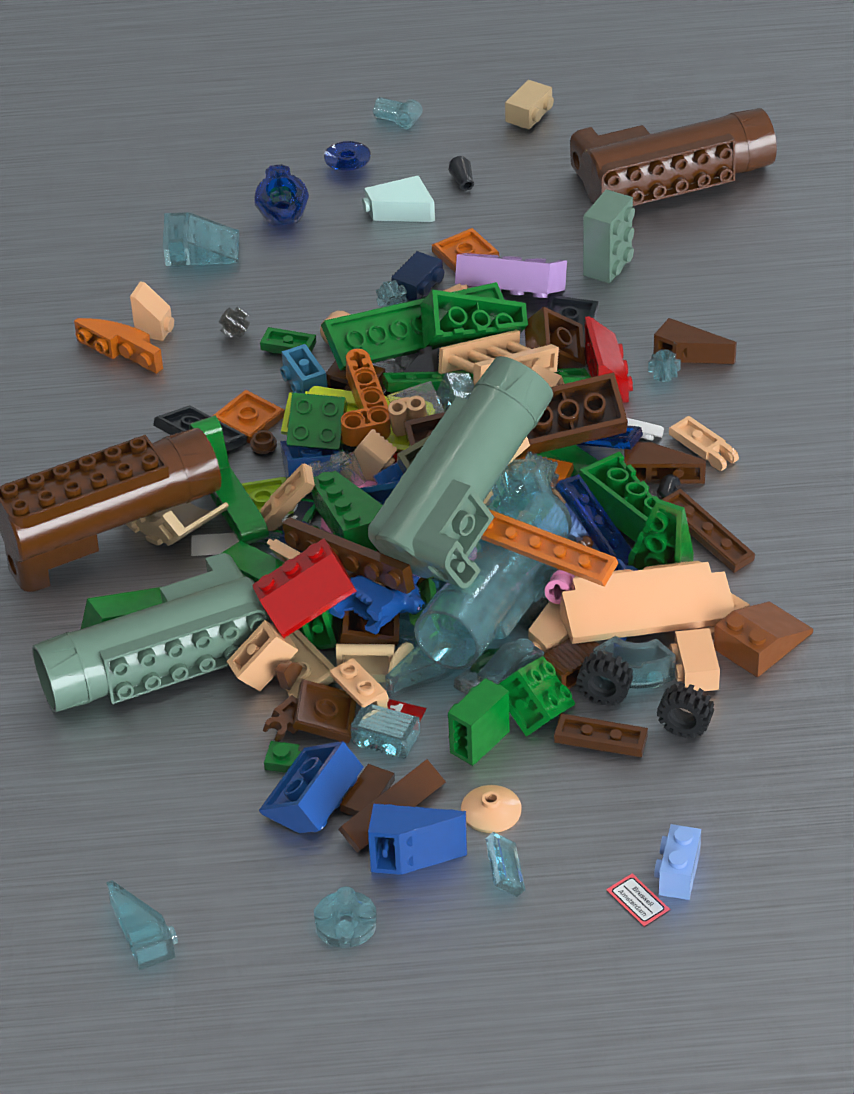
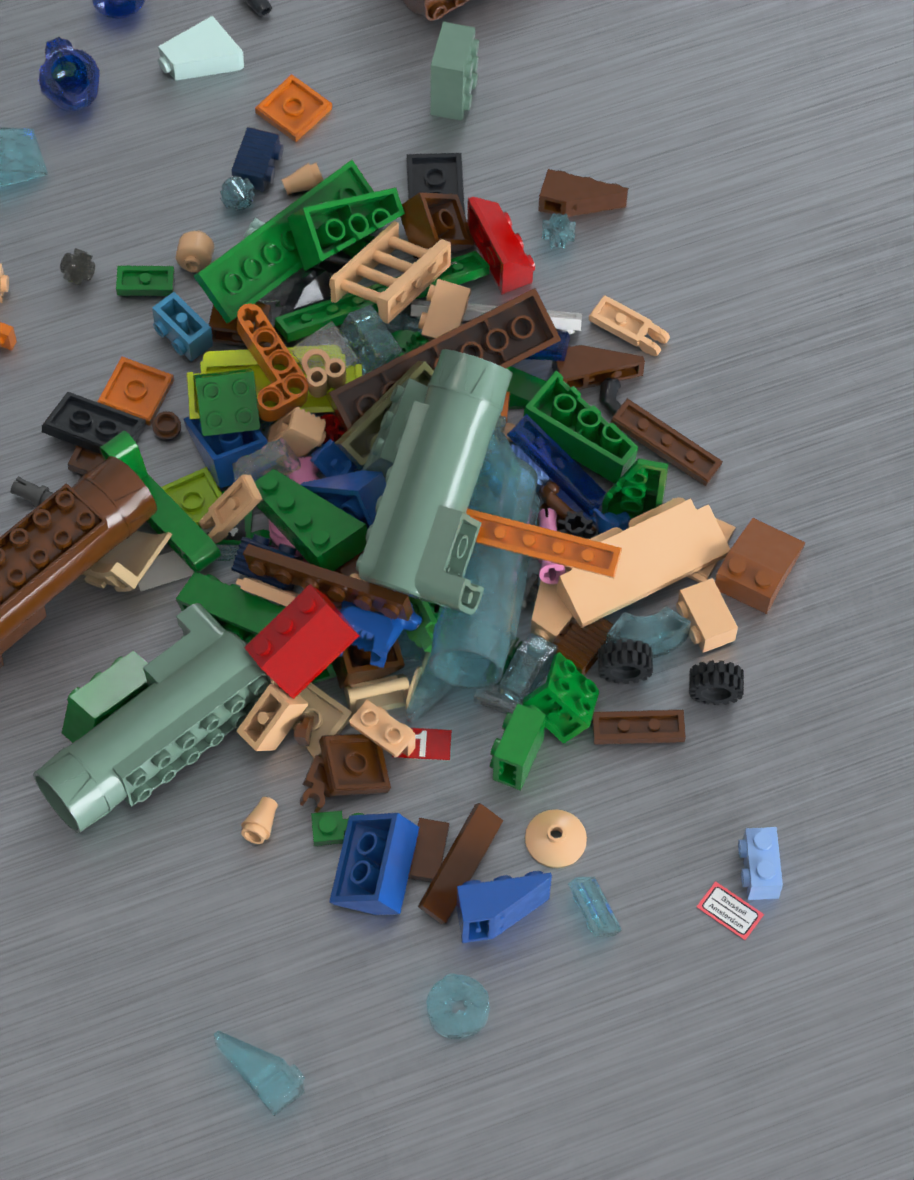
camera: 20 degrees left, 20 degrees up
clear light blue brick [351,704,420,759] -> none
lavender wedge [455,253,567,298] -> none
none -> light nougat cone [241,797,278,844]

